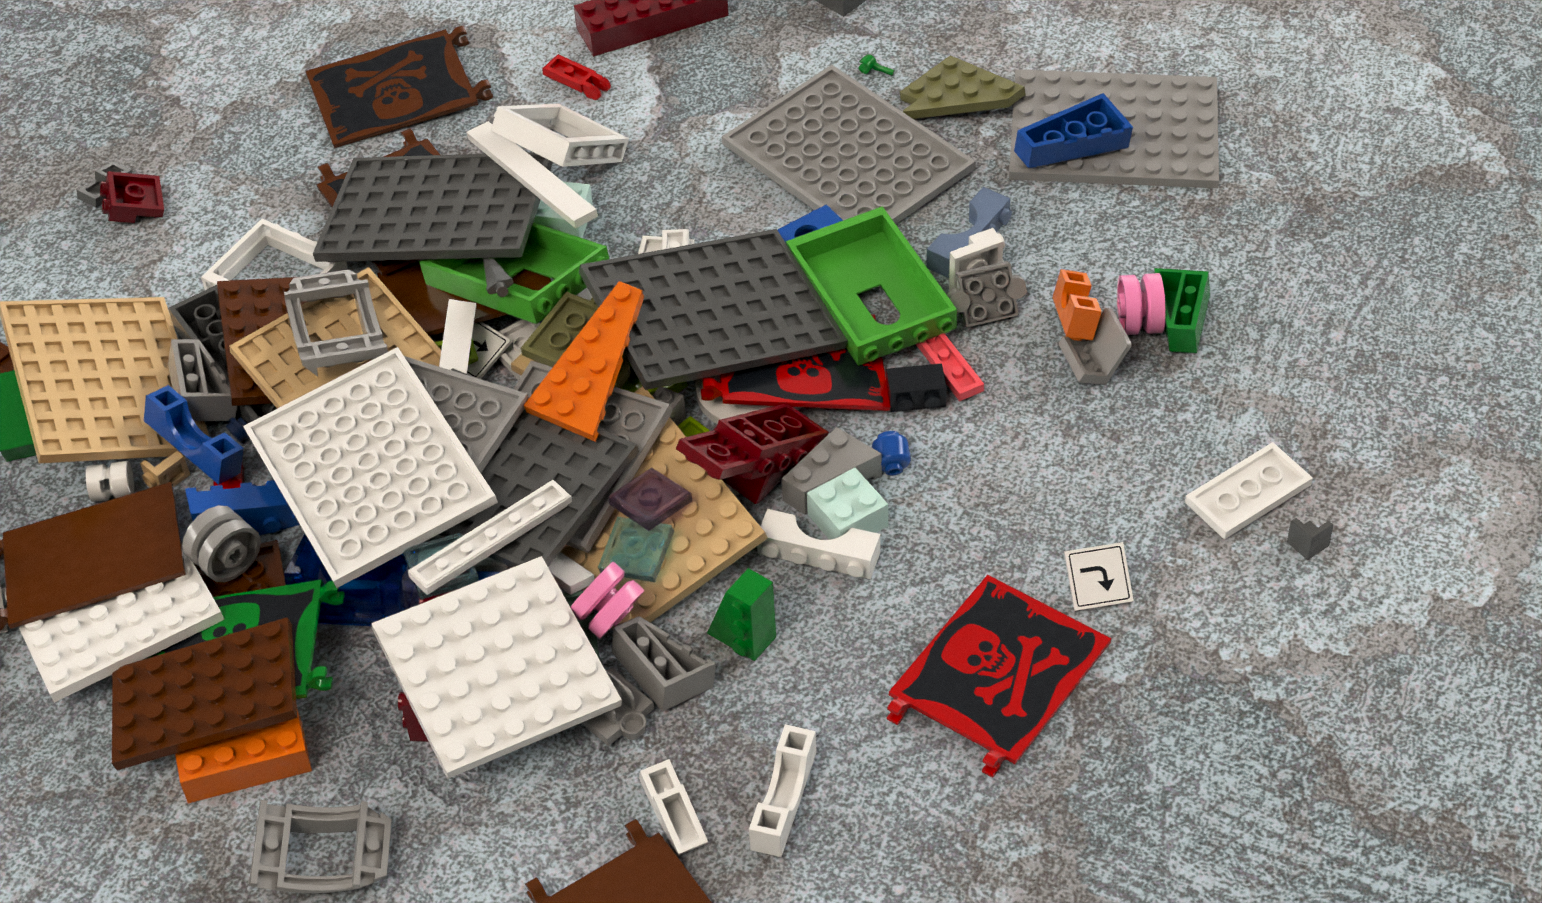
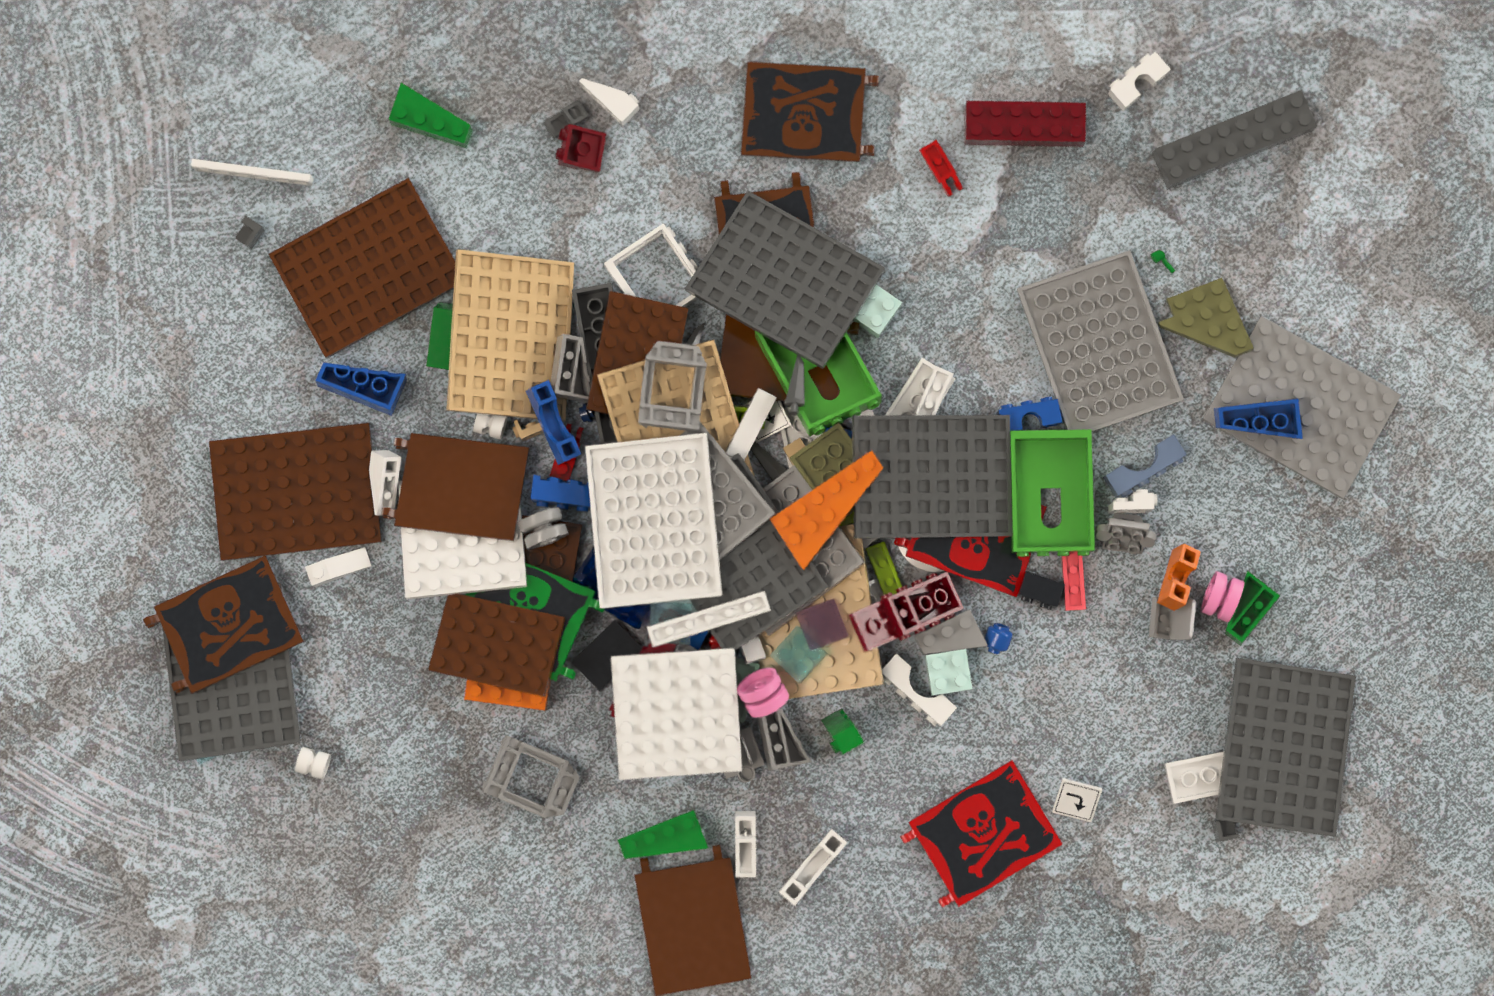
camera: 20 degrees right, 35 degrees up
white tile [466,121,598,228] -> none
white window [491,104,629,167] -> none
none -> black tile [572,620,642,691]
none -> white slope [579,78,639,126]
none -> green wedge [618,810,709,859]
none -> dark grey plate [1215,658,1356,837]

